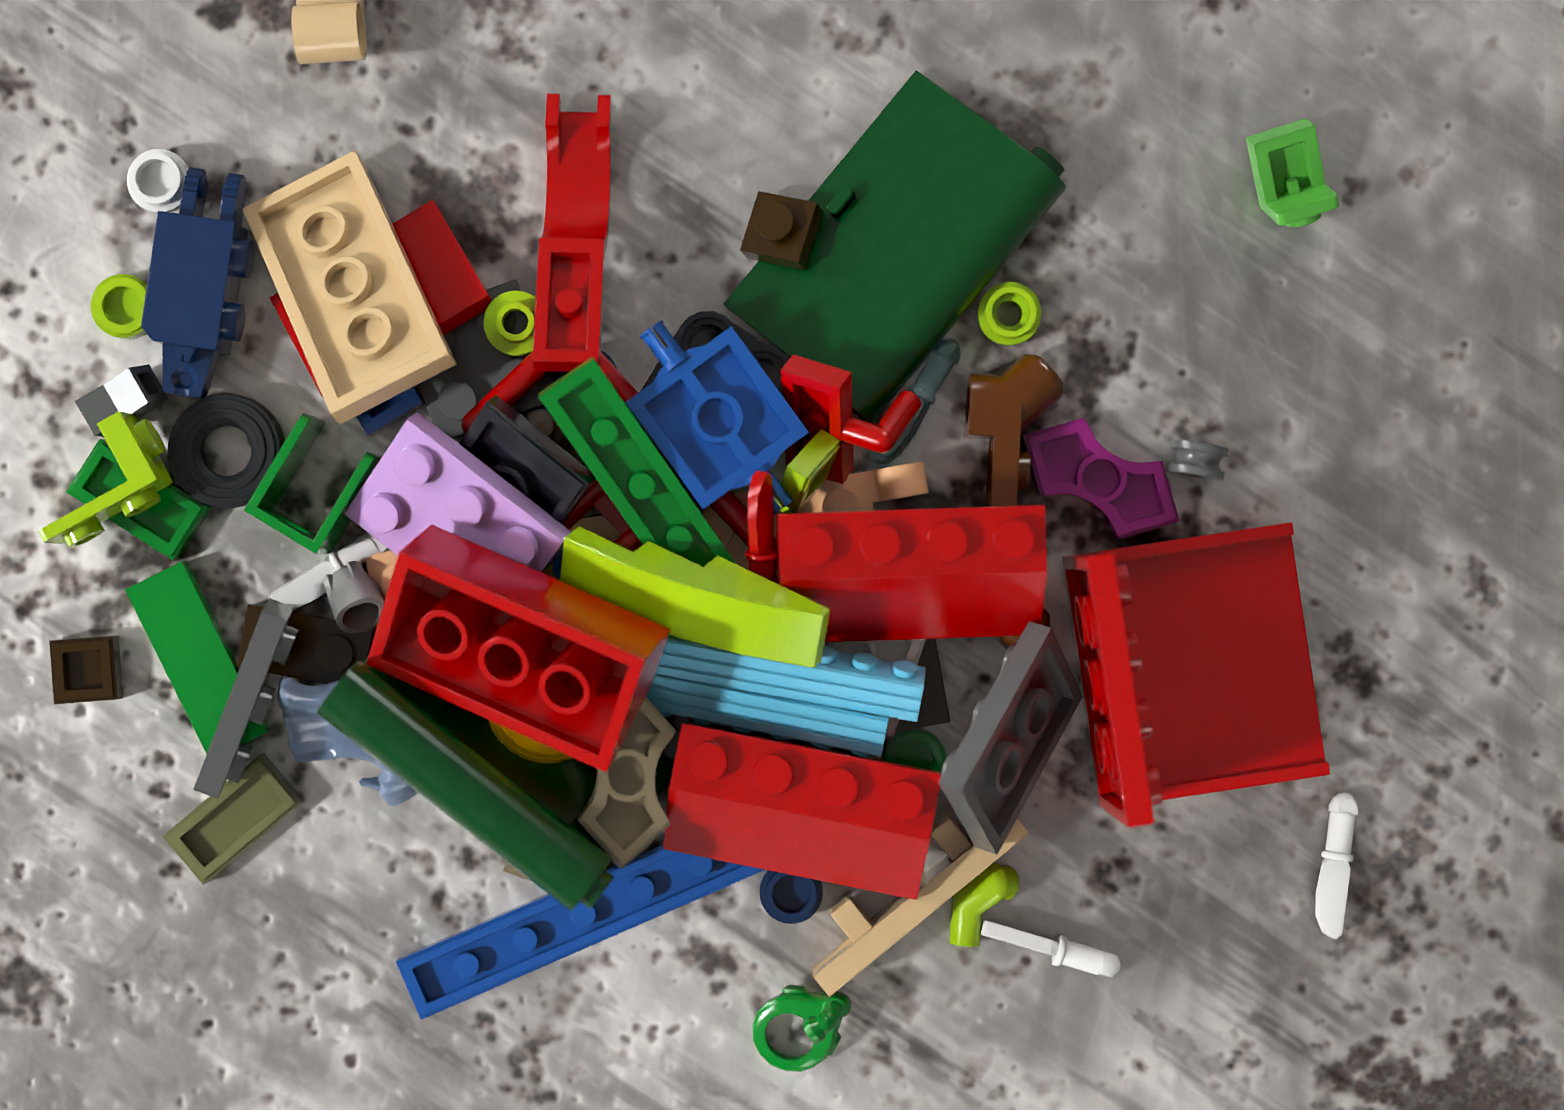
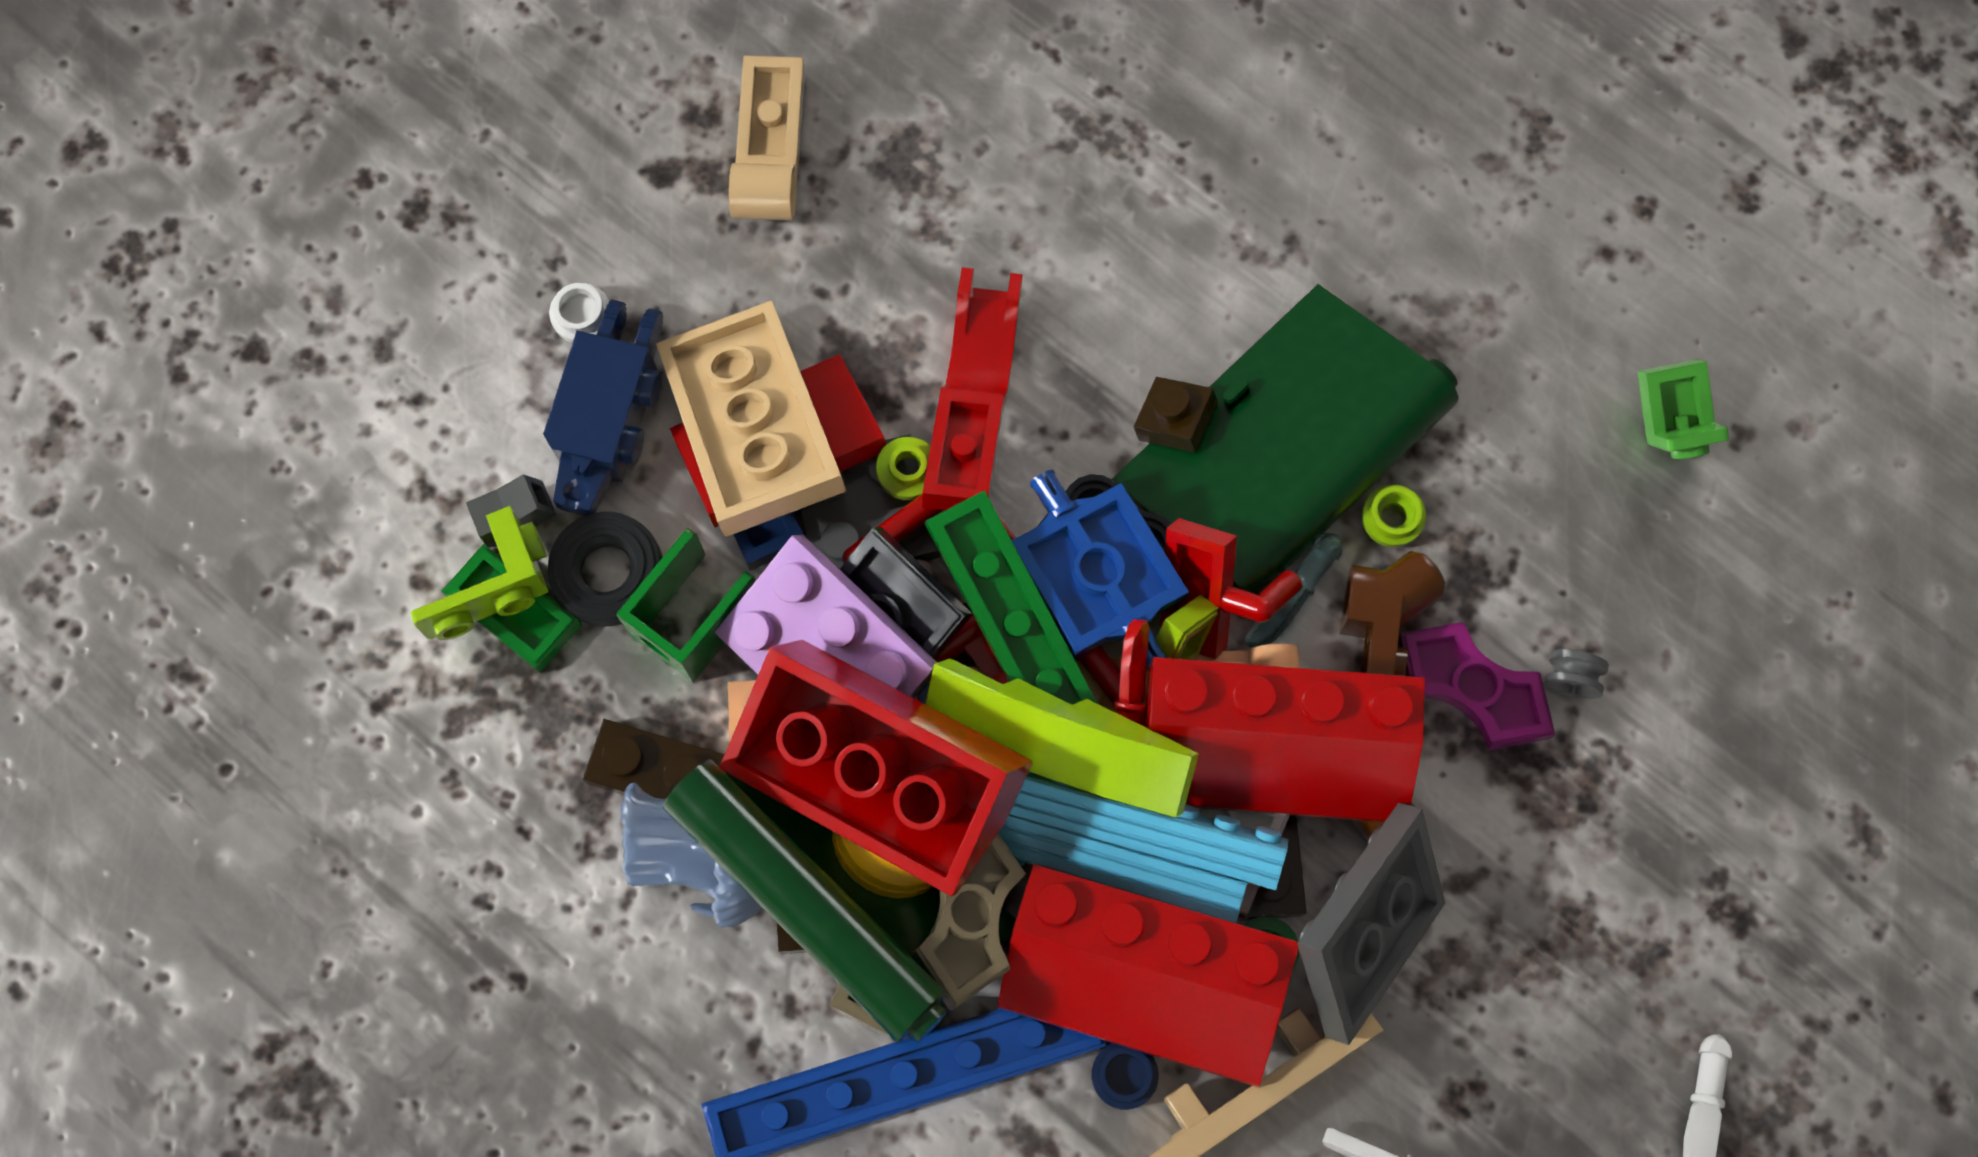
camera: 15 degrees right, 15 degrees down
dark brown tile [49,635,123,704] -> none
lime tile [91,274,147,340] -> none
green tile [124,561,271,754] -> none
olive tile [162,753,305,885] -> none
dark grey plate [193,598,299,799] -> none
white piece [269,532,390,609] -> none
light grey hose [323,561,384,633] -> none
lime arm [949,862,1020,947] -> none
red bracket [1062,522,1330,828] -> none

